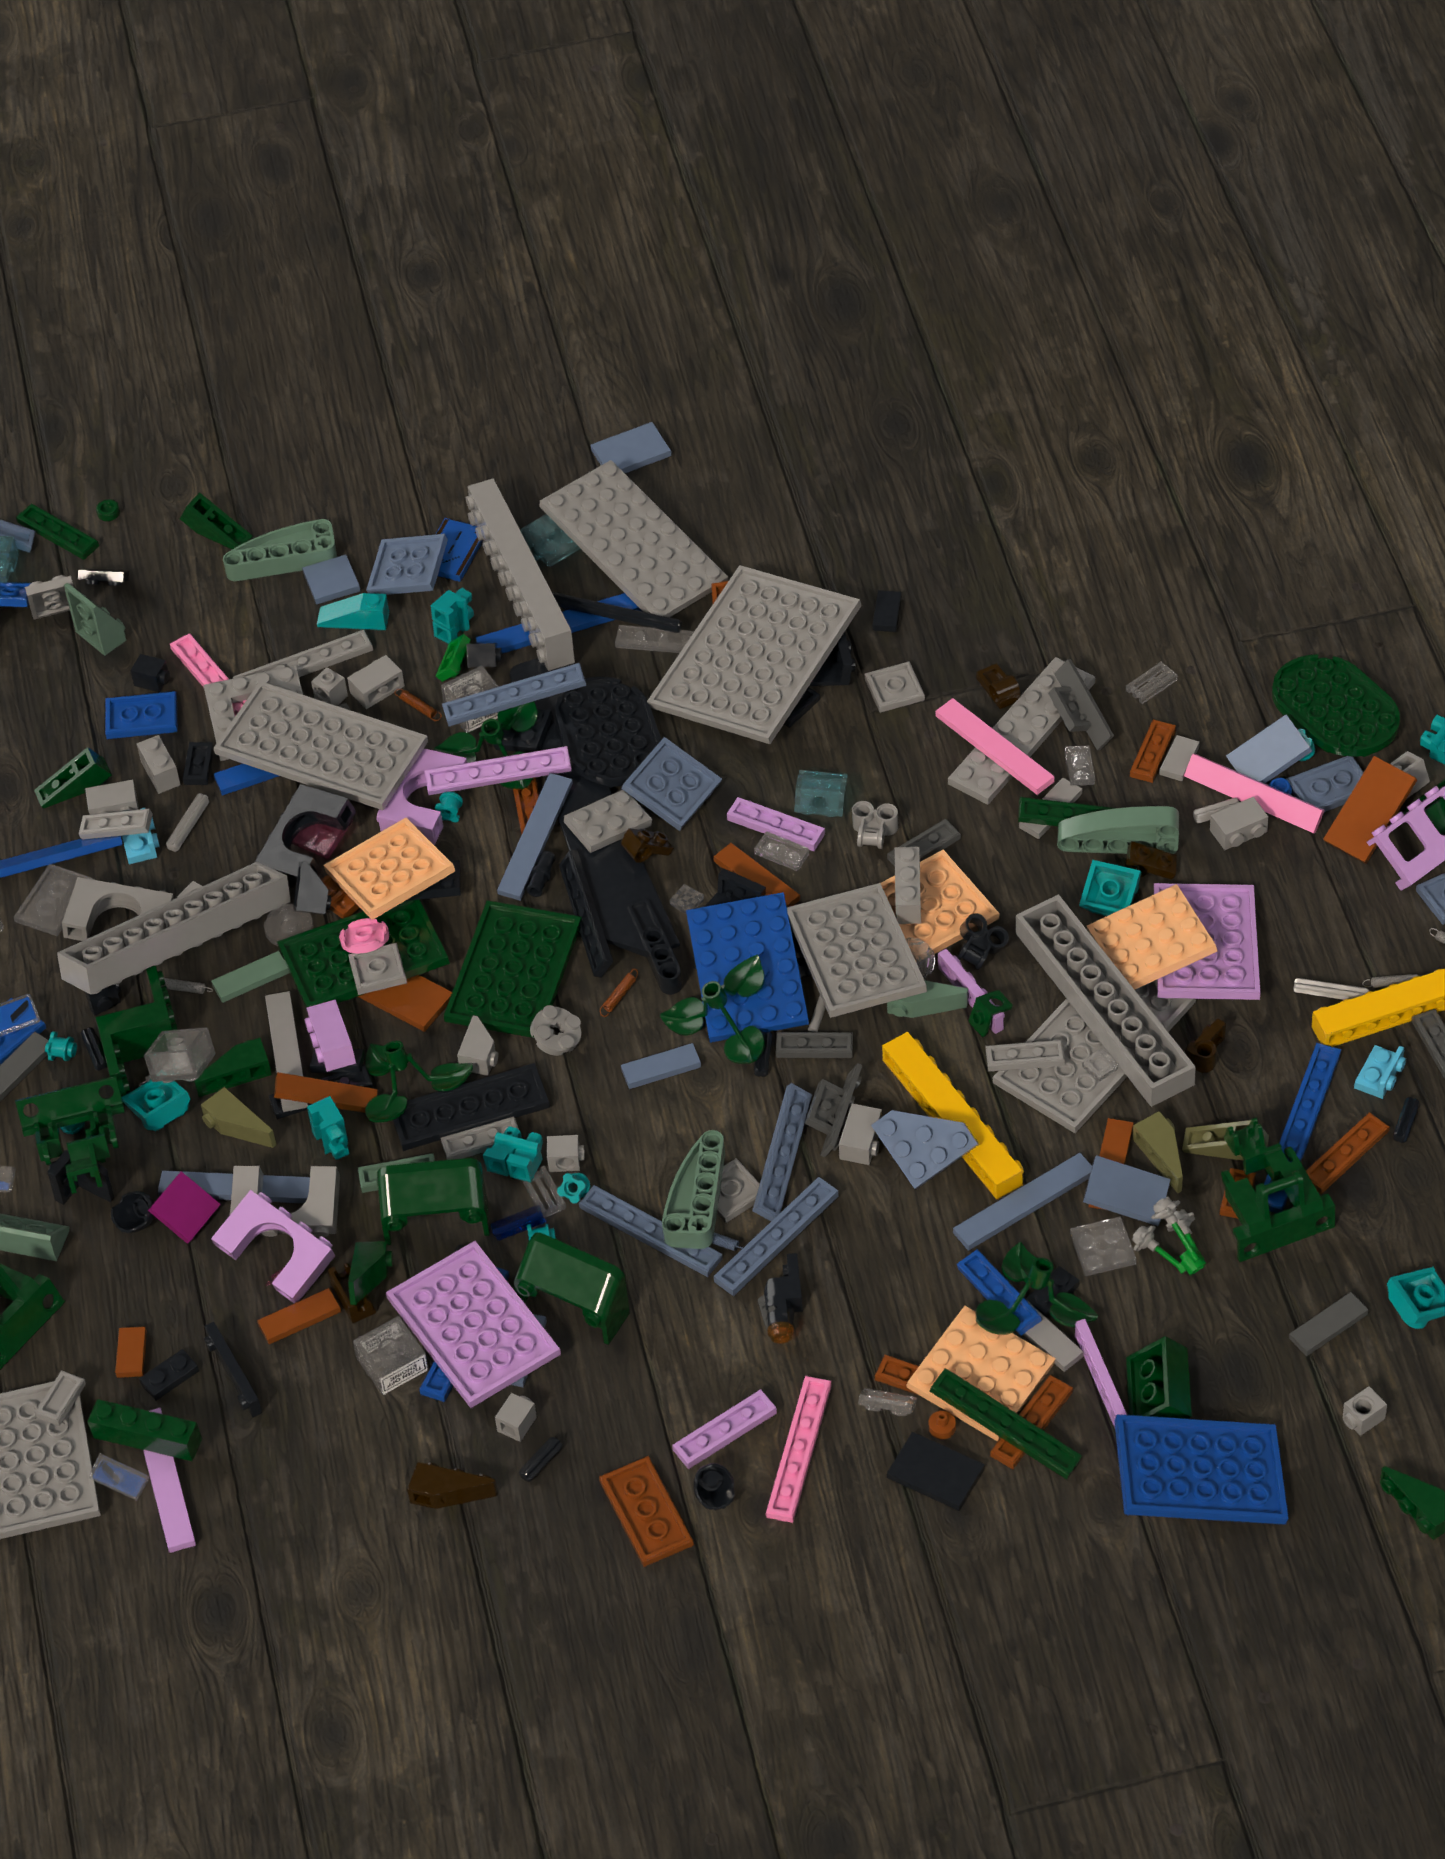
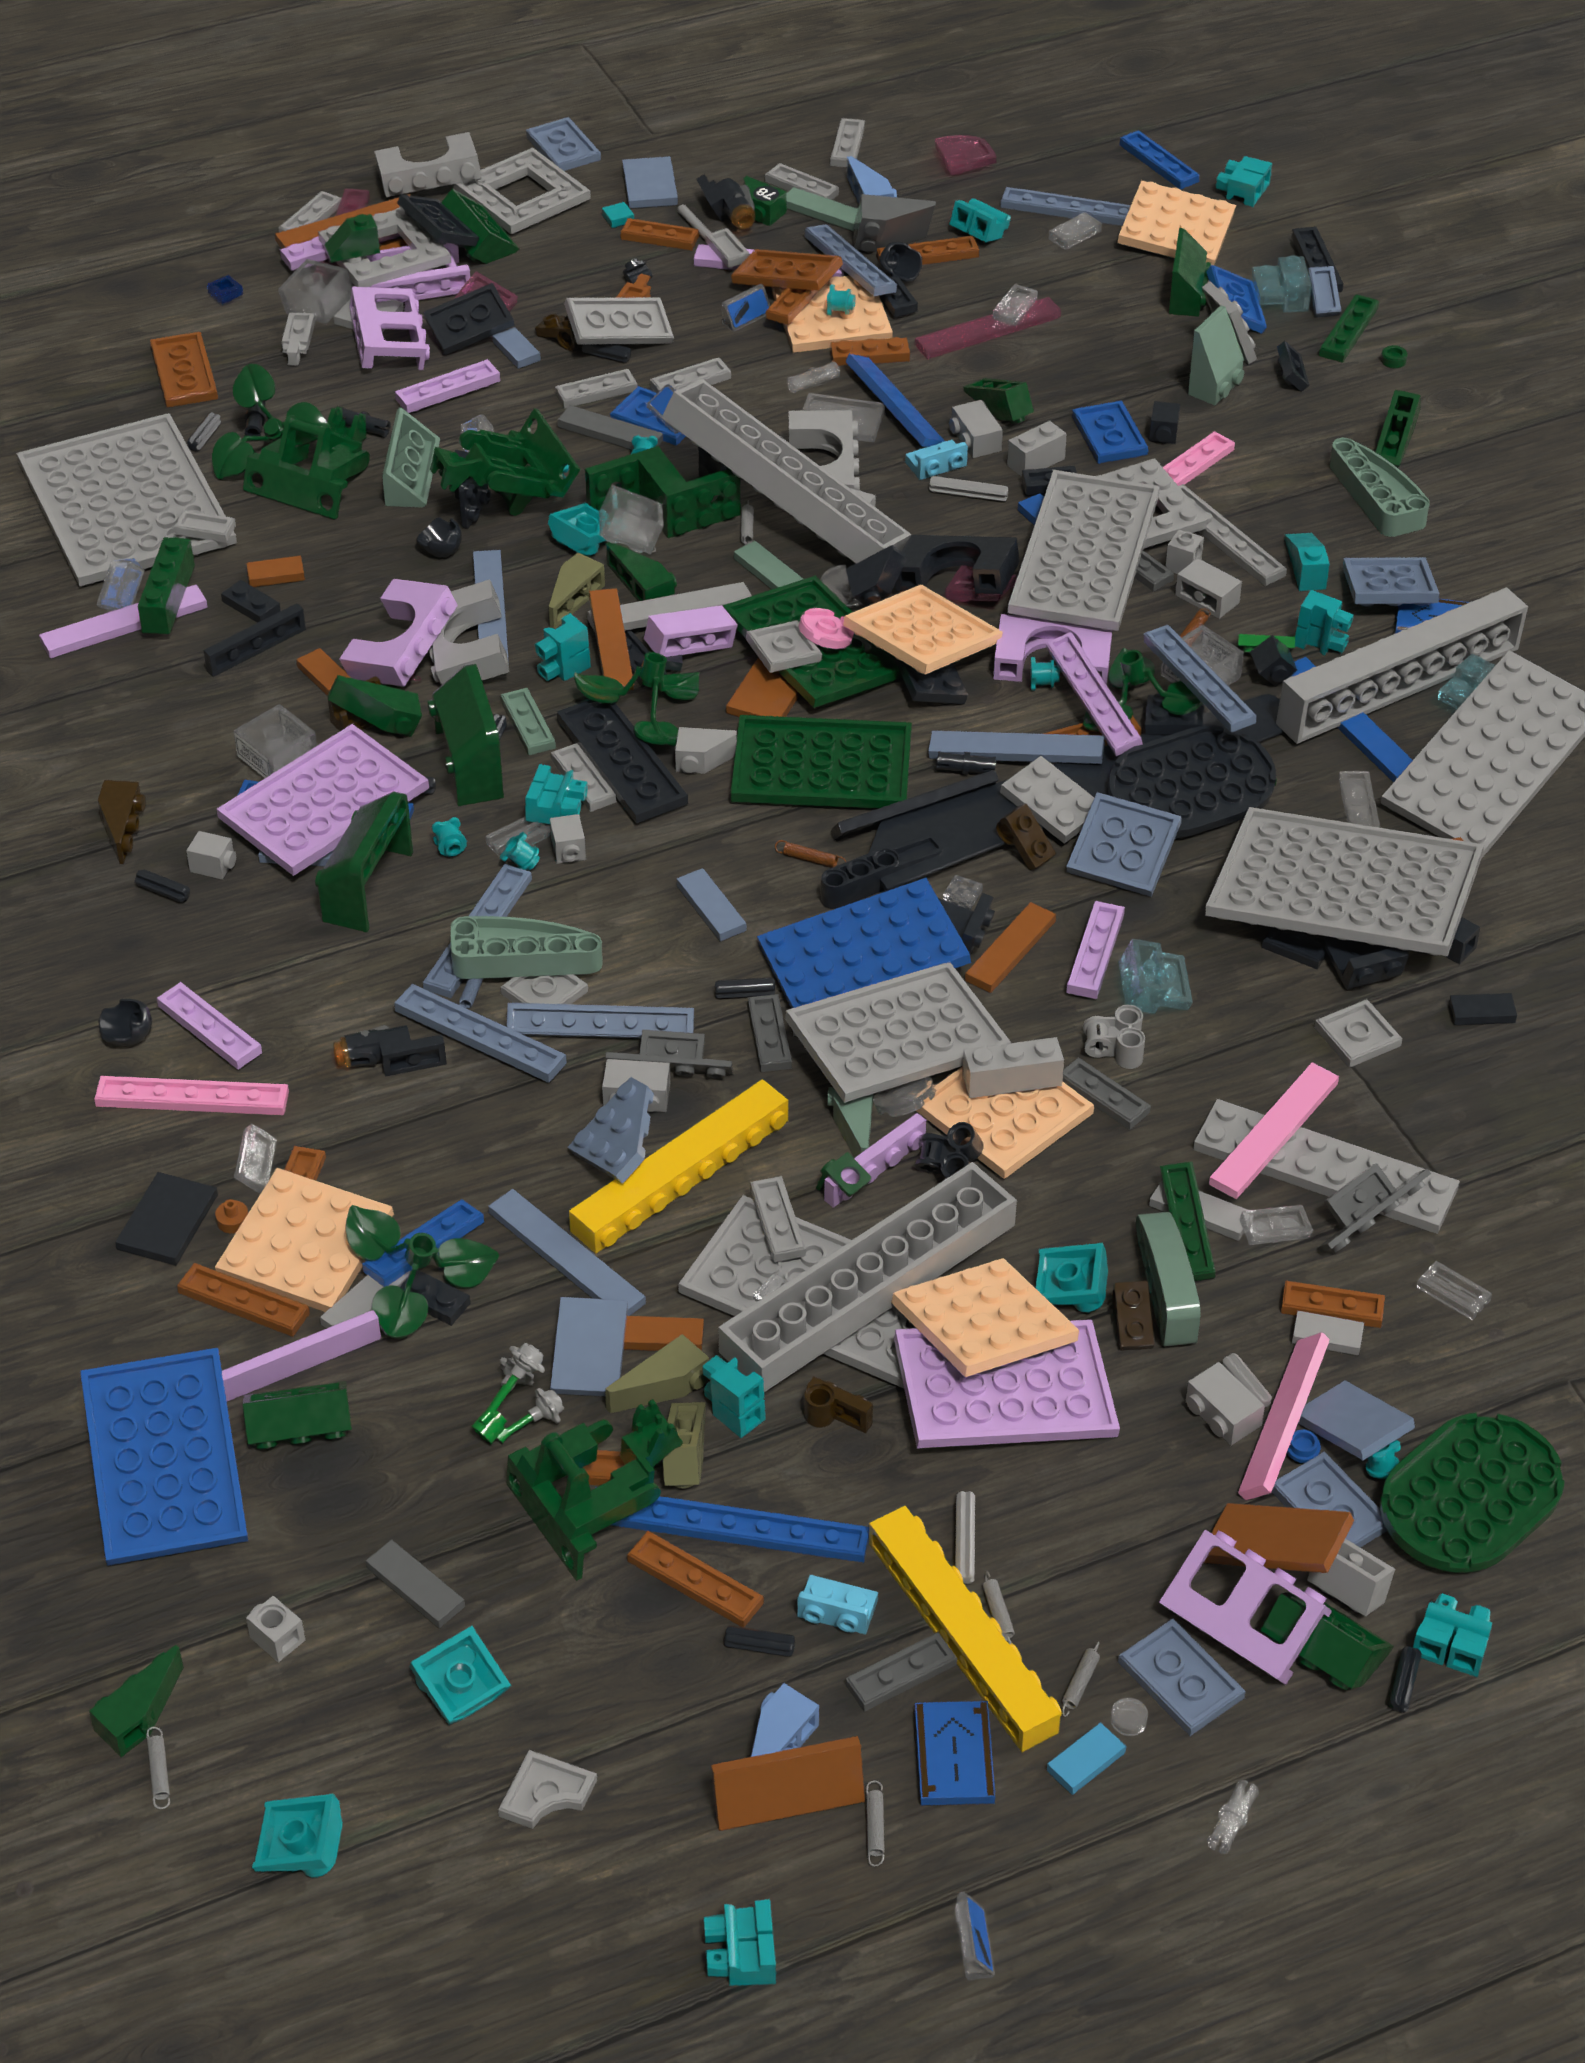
camera: 75 degrees right, 5 degrees down
light grey tile [79,809,153,840] -> none
magenta tile [148,1171,221,1244] -> none
sand blue tile [302,555,360,605] -> none
clear blue slope [491,1205,546,1241] -> none
light grey plate [530,1005,581,1056] -> none
black axle [552,592,682,633] -> none
dark orange tile [599,1456,694,1567] -> none
dark green plant [660,955,765,1064] -> none
clear plate [754,831,809,872] -> none
dark green tile [929,1368,1082,1480] -> none
dark brown plate [976,663,1021,709] -> none
clear plate [1070,1216,1136,1277] -> none
none -> teal hips [703,1355,766,1438]

